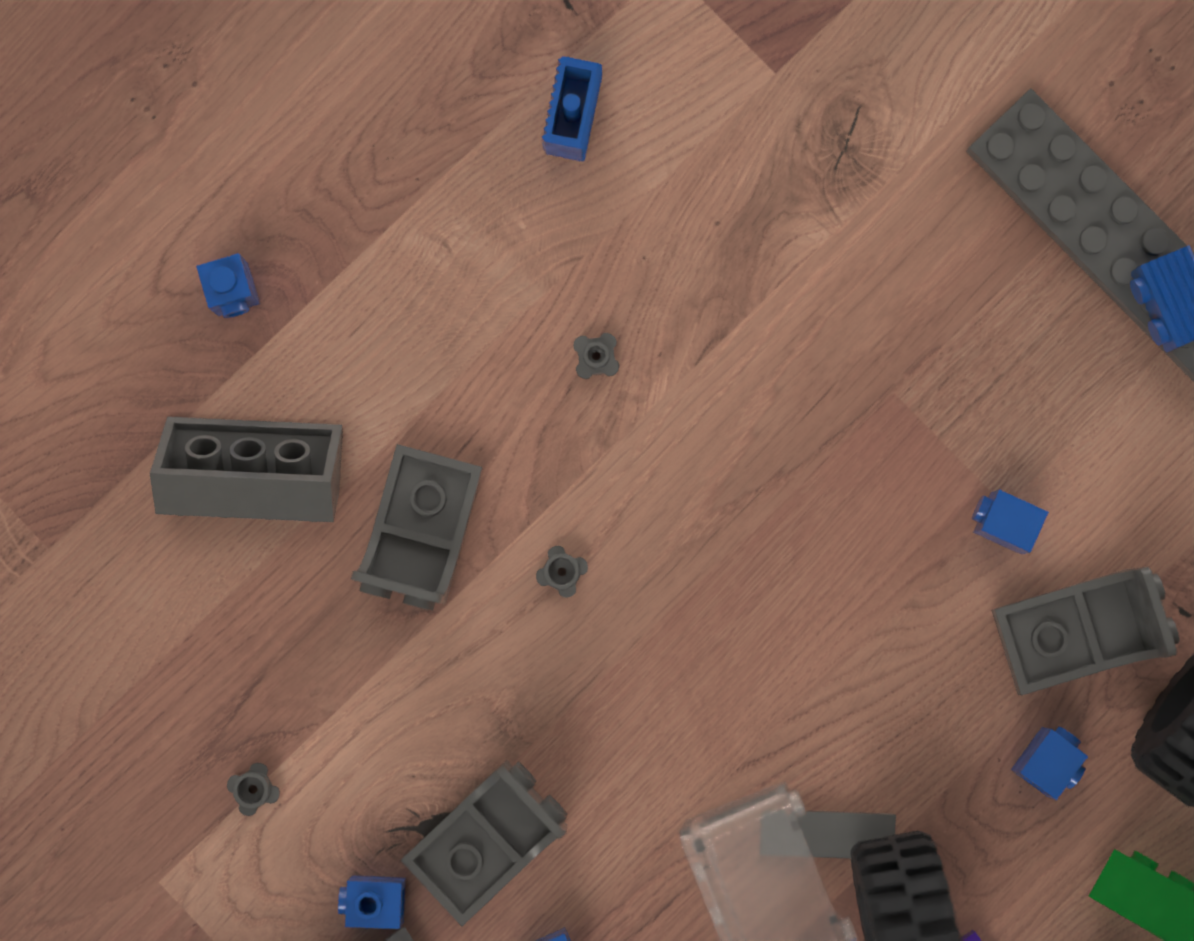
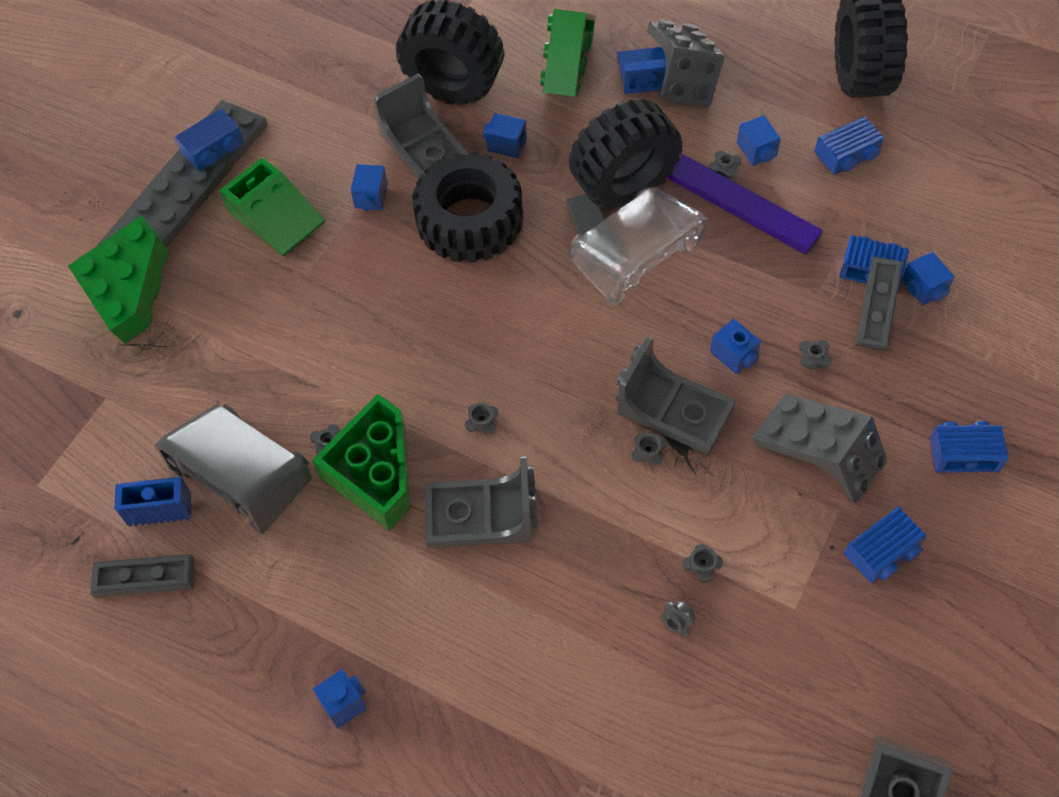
camera: 105 degrees left, 25 degrees down
dark grey slope [150,417,343,522] -> none
blue brick [338,875,406,929] -> none
none -> green brick [68,215,169,343]
none -> dark grey tile [90,554,194,597]
none -> dark grey windscreen [154,404,312,534]
none -> green slope [220,157,325,256]
none -> green brick [312,393,411,531]
none -> black tyre [412,152,523,263]
none -> dark grey plate [631,433,665,465]
none -> dark grey plate [660,601,695,637]

